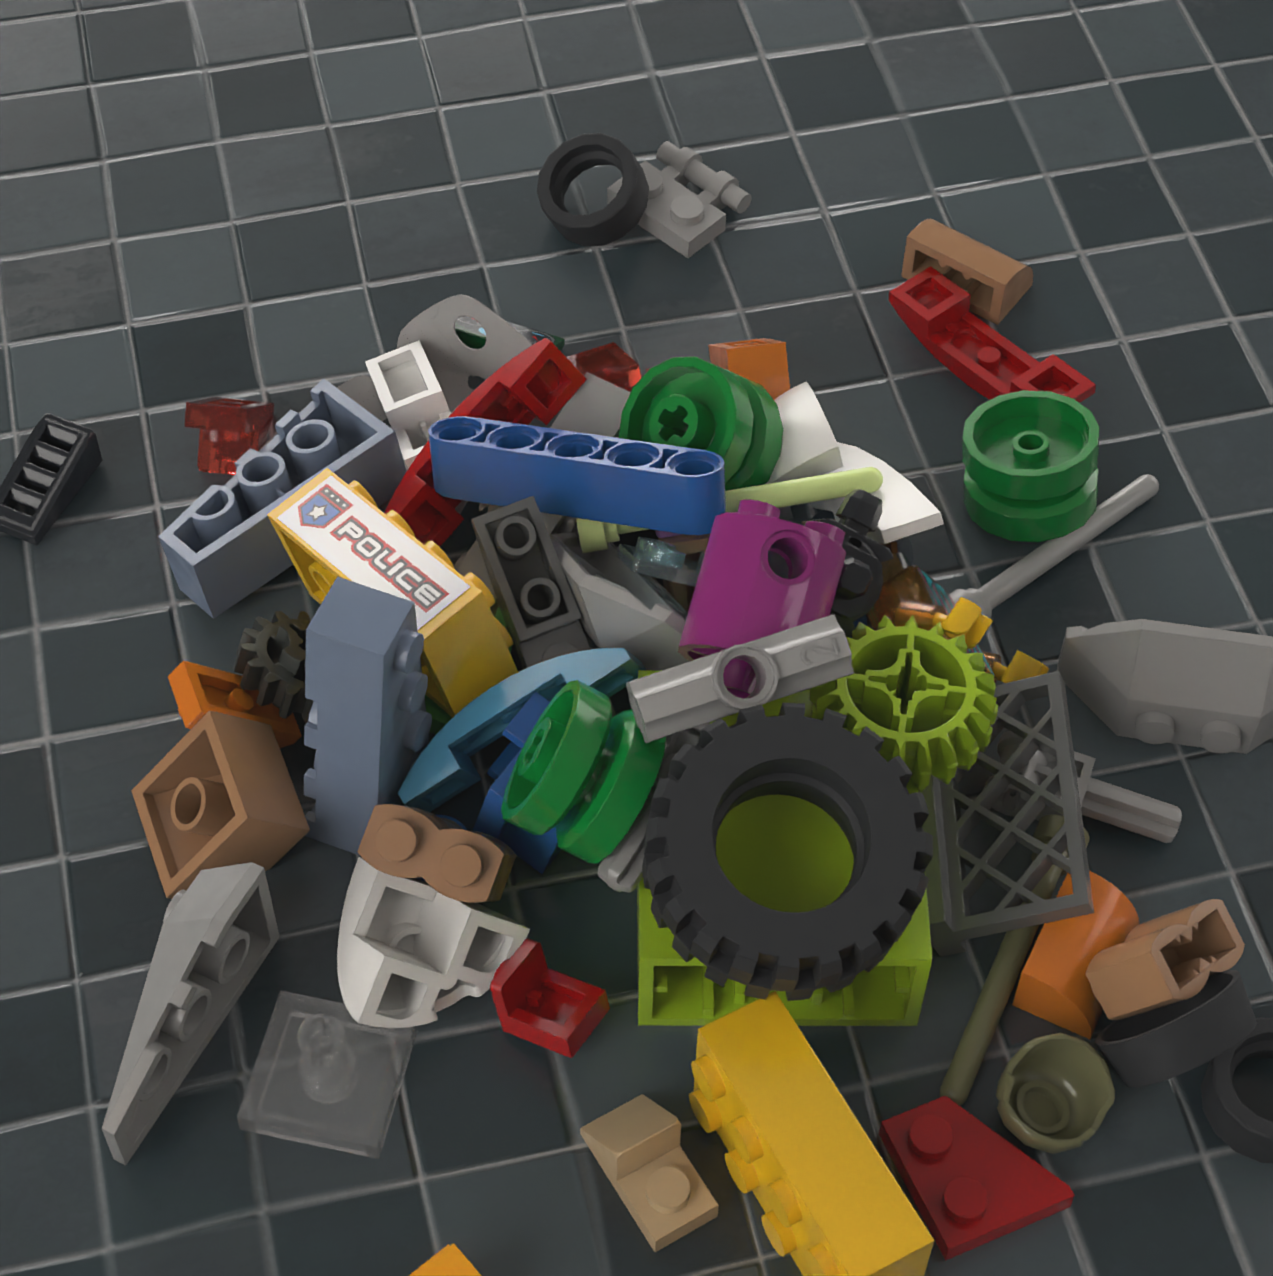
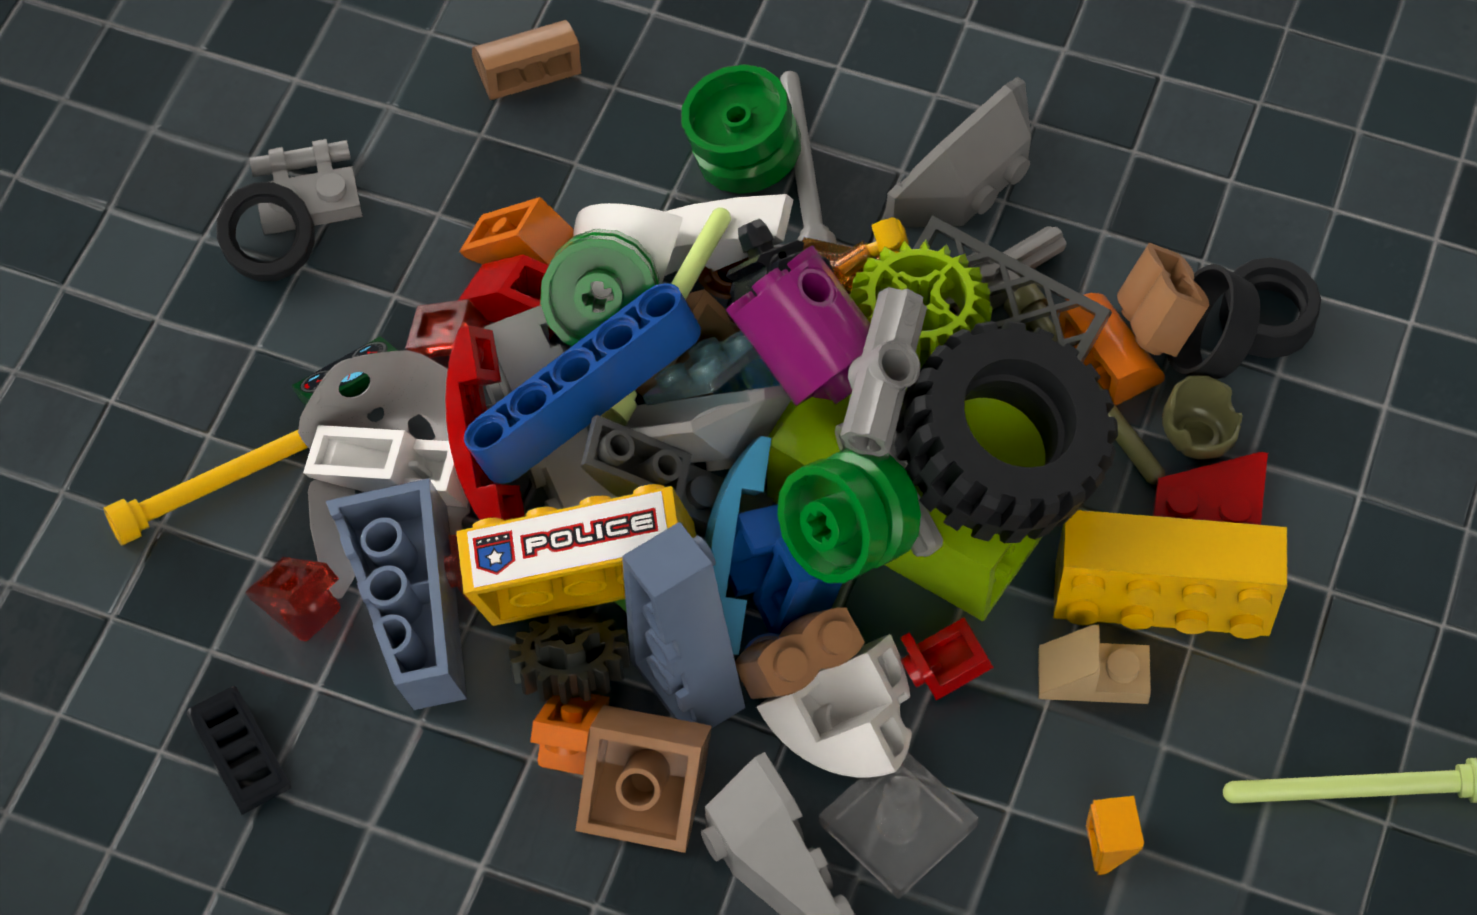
camera: 55 degrees left, 5 degrees up
red slope [889,266,1096,403] -> none
none -> yellow piece [103,430,308,546]

